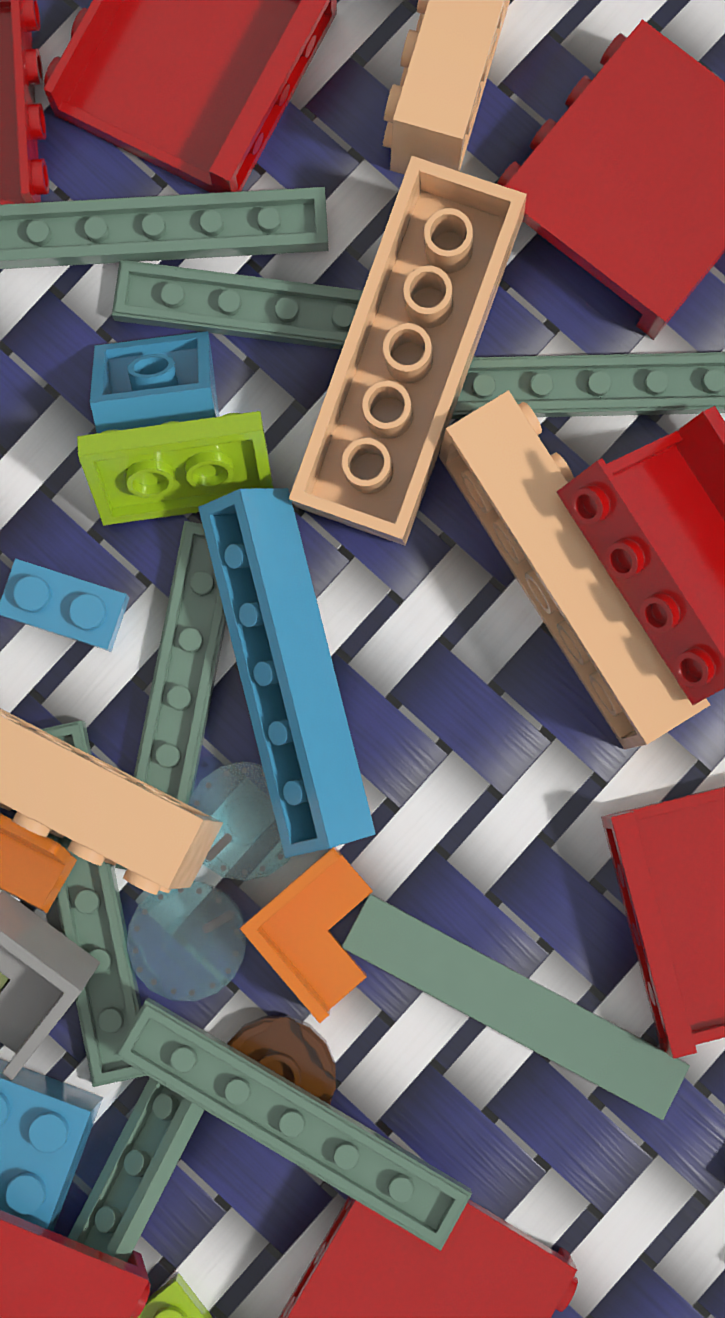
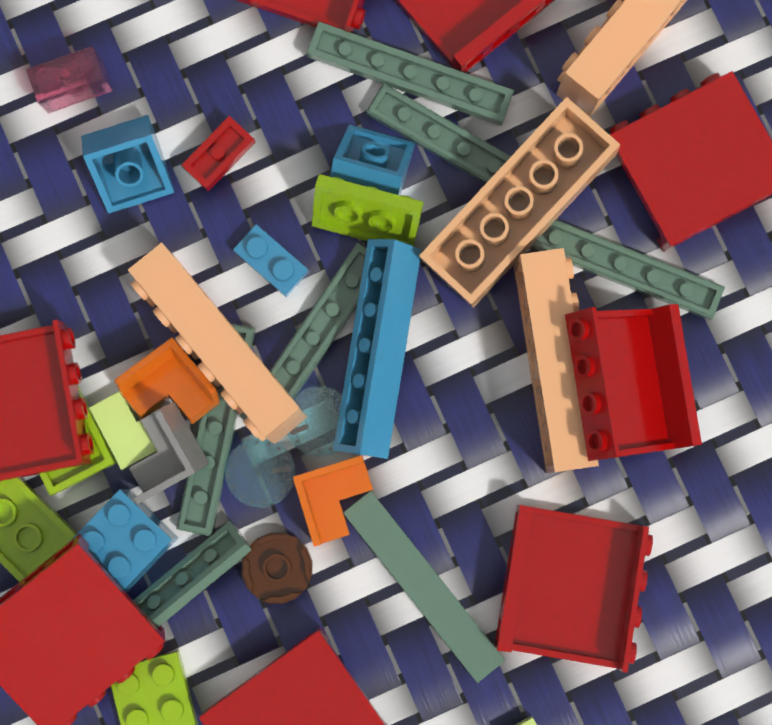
camera: 30 degrees right, 0 degrees up
sand green tile [113,998,472,1251] -> none

